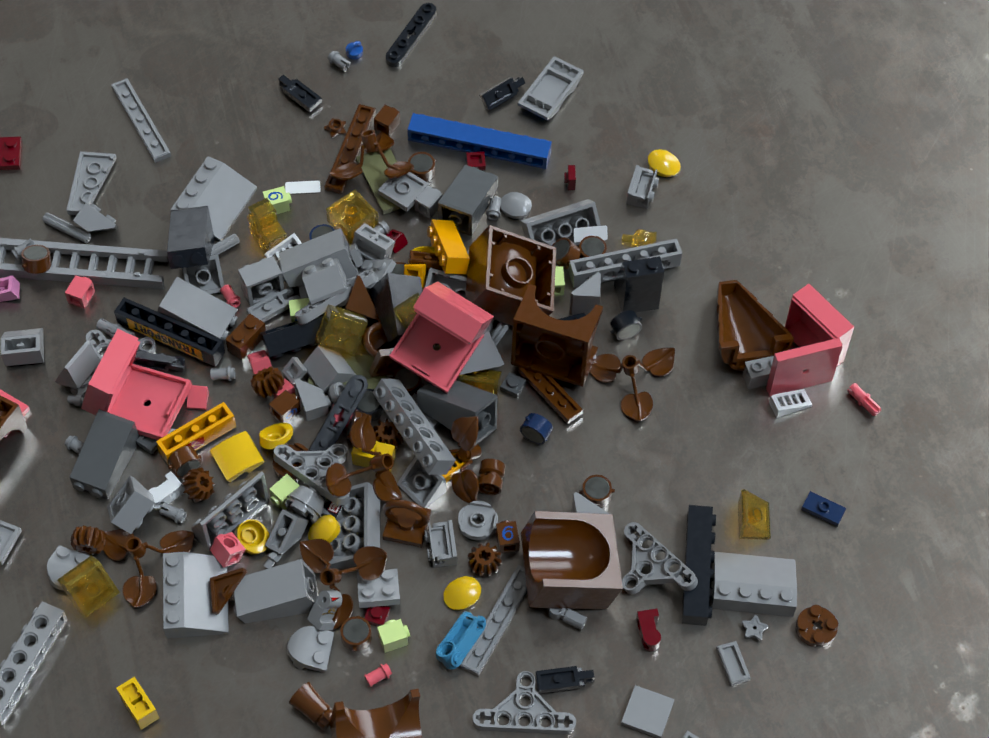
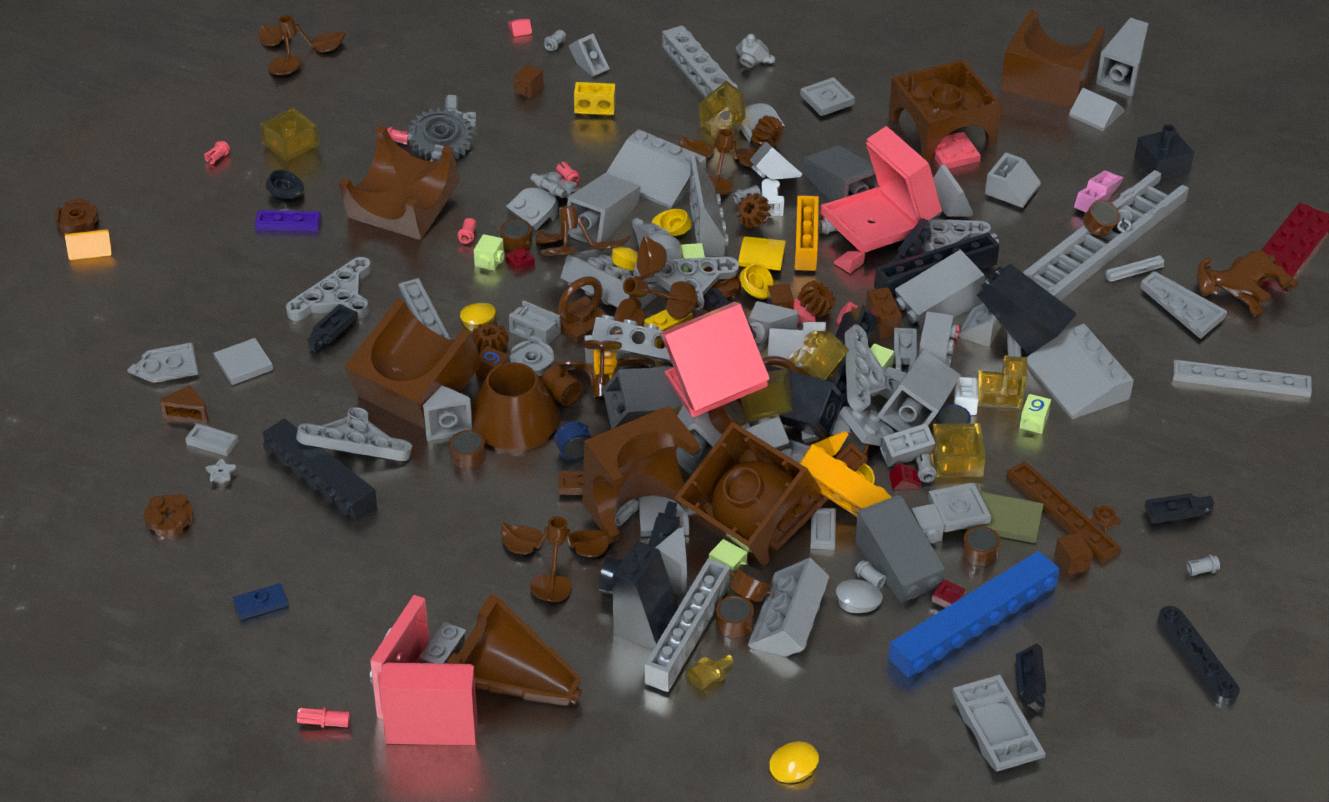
camera: 130 degrees right, 15 degrees down
coral brick [65,275,95,309] -> none
light grey slope [73,203,118,233] -> none
reddish brown piece [168,446,202,478] -> none
light grey pin [210,366,236,381] -> none
coral brick [210,532,246,568] -> none
reddish brown tile [210,568,247,615] -> none
white sticker [285,181,320,194] -> none
reddish brown plant [289,682,333,730] -> none
light grey slope [302,257,347,305] -> none
light grey leg [307,590,342,631] -> none
reddish brown plant [329,130,414,180] -> none
reddish brown tile [345,275,379,320] -> none
blue tile [346,41,363,59] -> none
light grey tile [349,243,363,268] -> none
light grey plate [357,569,400,608] -> none
dark azure piece [436,611,486,669] -> none
dark red plate [564,165,576,190] -> none
white sticker [574,225,608,243] -> none
light grey hinge [626,165,659,209] -> none
dark red leg [636,608,661,652] -> none
light grey slope [712,552,797,617] -> none
clear yellow slope [738,489,771,540] -> none
none -> reddish brown slope [160,386,209,423]
none -> reddish brown cone [471,362,560,452]
none -> light grey plate [531,172,580,199]
none -> coral pin [556,162,580,184]
none -> reddish brown animal [1197,251,1298,318]

